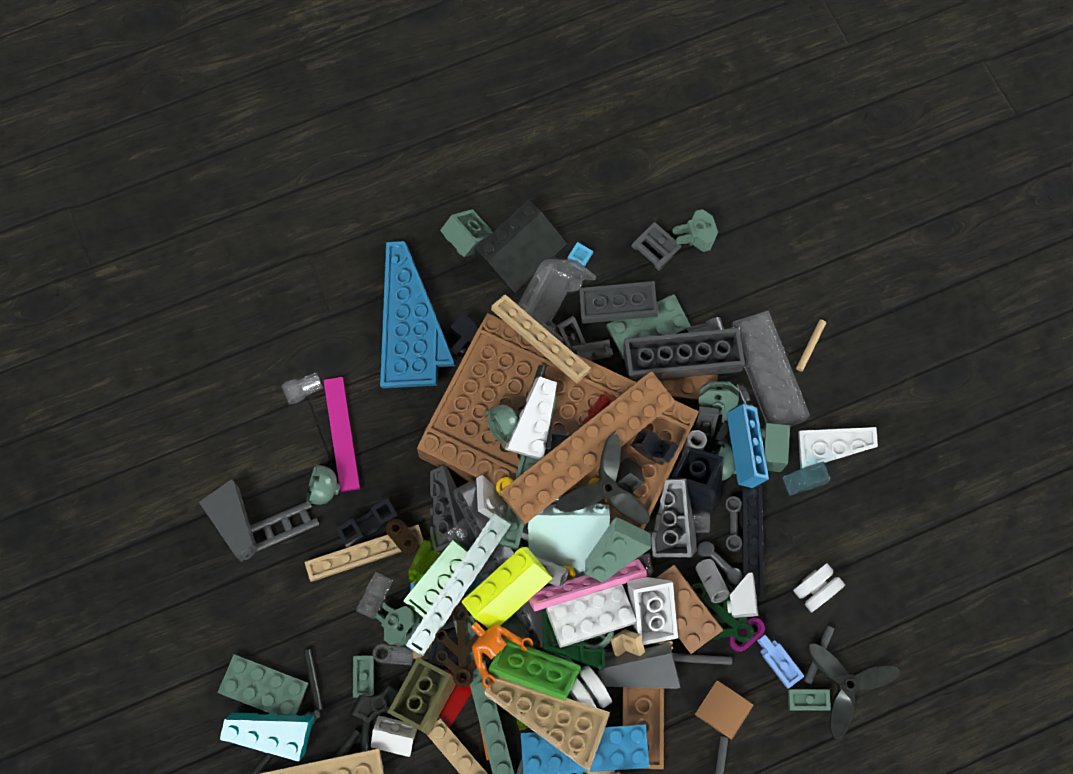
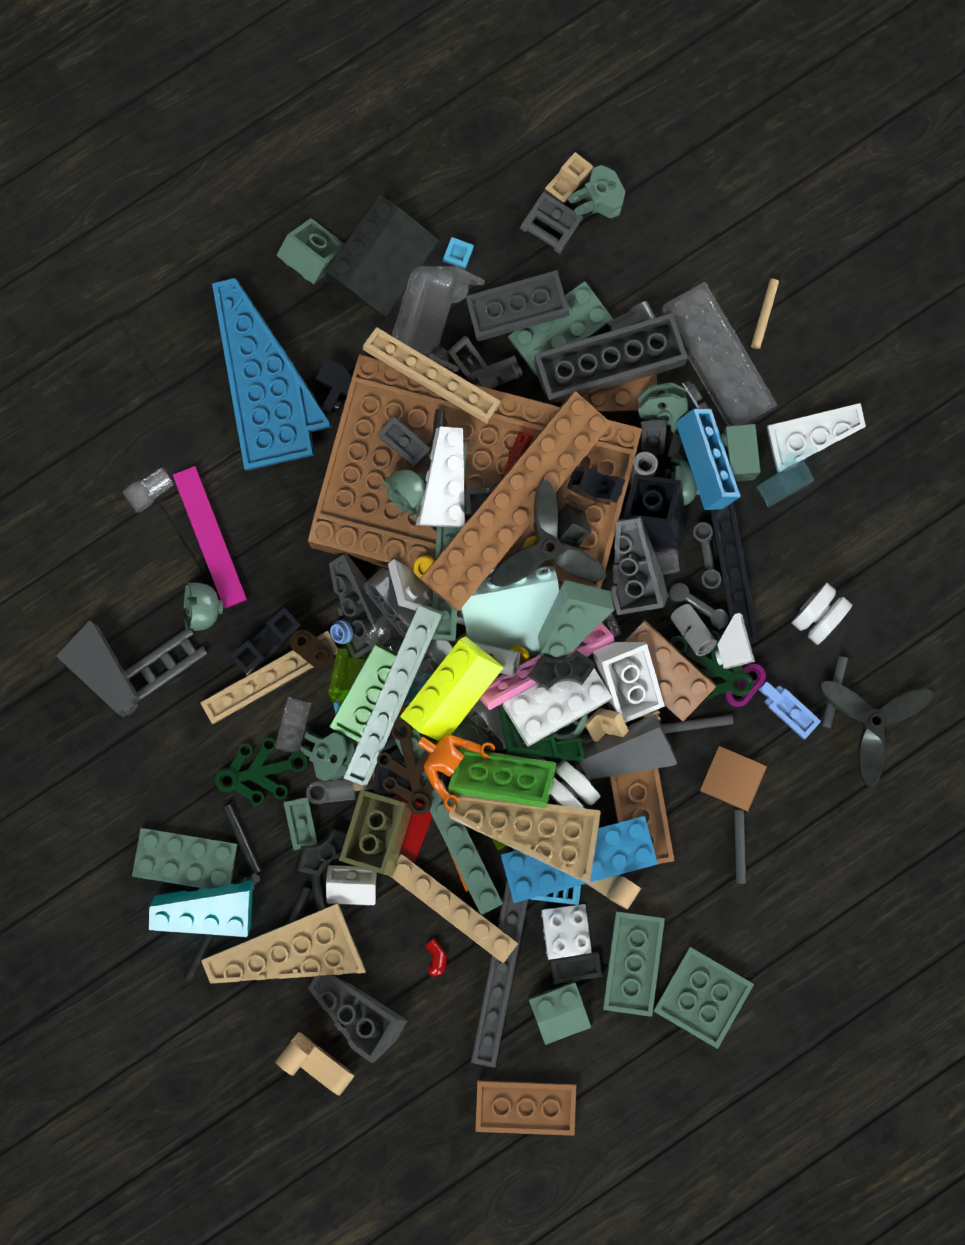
camera: 15 degrees left, 10 degrees up
sand green plate [788,690,831,711] -> none
none -> dark green plant [215,737,308,805]
none -> light blue plate [330,620,353,644]
none -> dark grey plate [377,417,431,468]
none -> pearl dark grey tile [528,650,597,690]
none -> tan slope [544,152,594,205]

